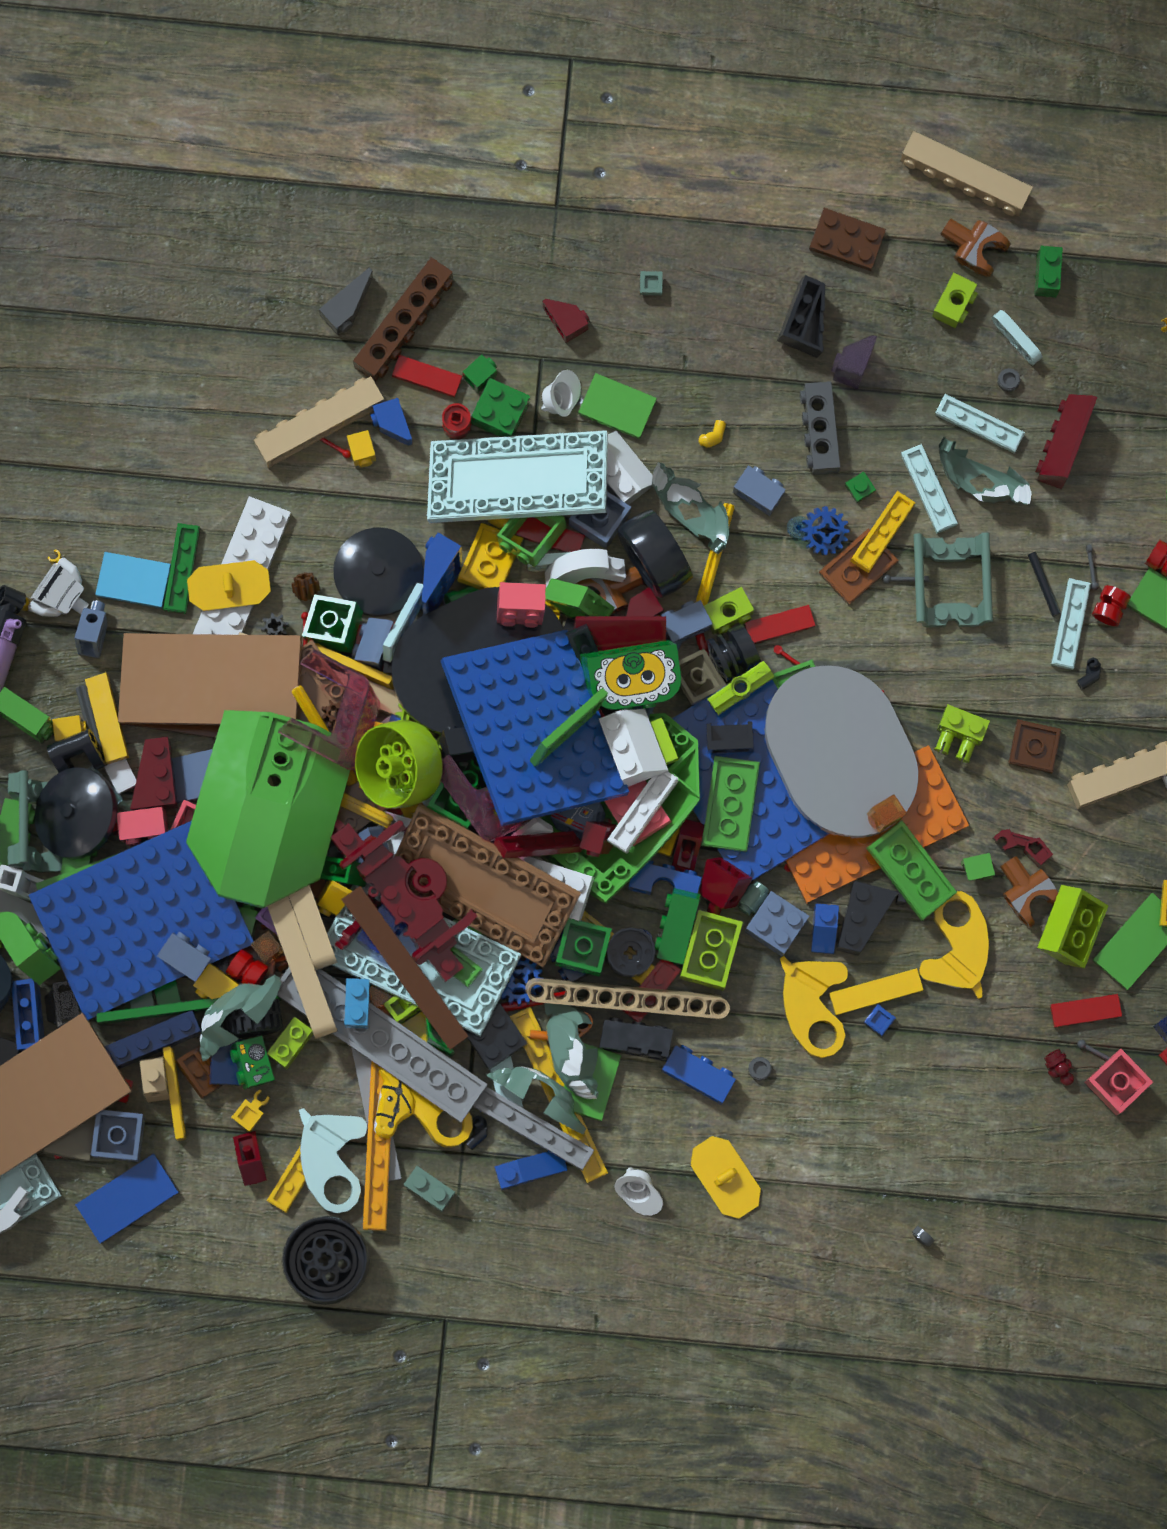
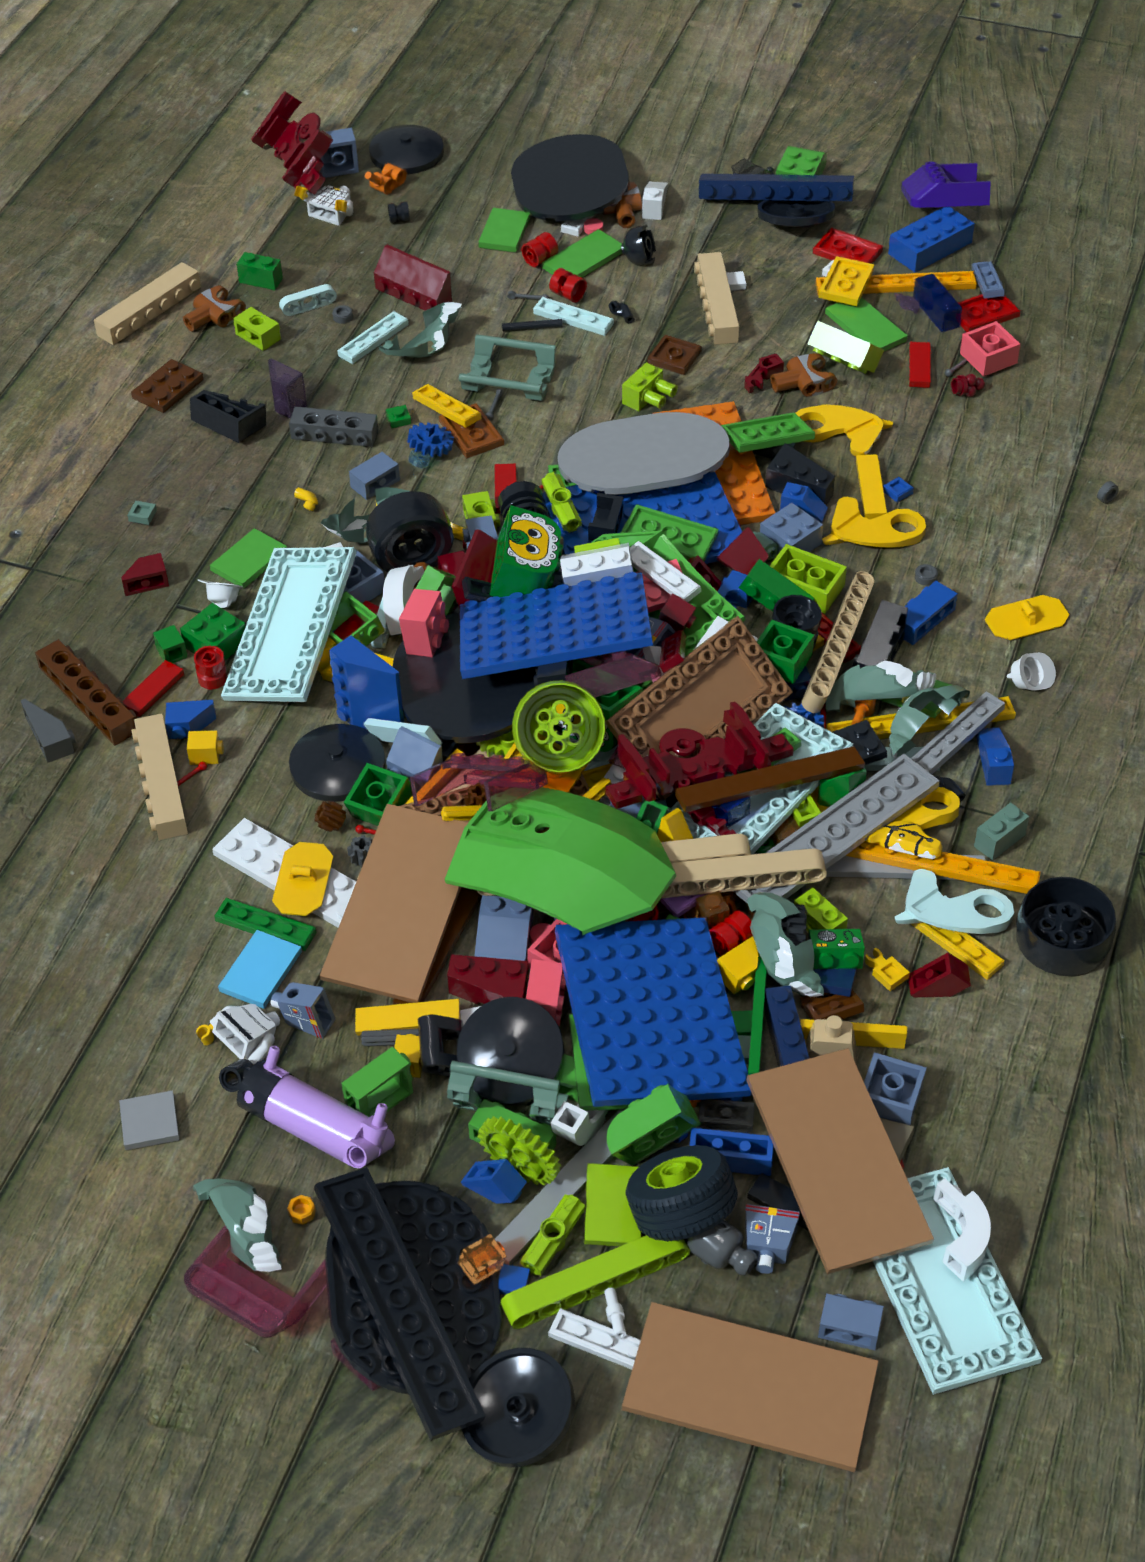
camera: 70 degrees left, 30 degrees down
blue tile [75,1154,179,1244] -> none
sand blue brick [157,931,211,982] -> none
dark azure brick [344,978,370,1029] -> none
bright green tile [530,688,608,766] -> none
clear orange brick [867,794,906,833] -> none
light aqua tile [901,444,958,534] -> none
bright green panel [961,853,995,881] -> none

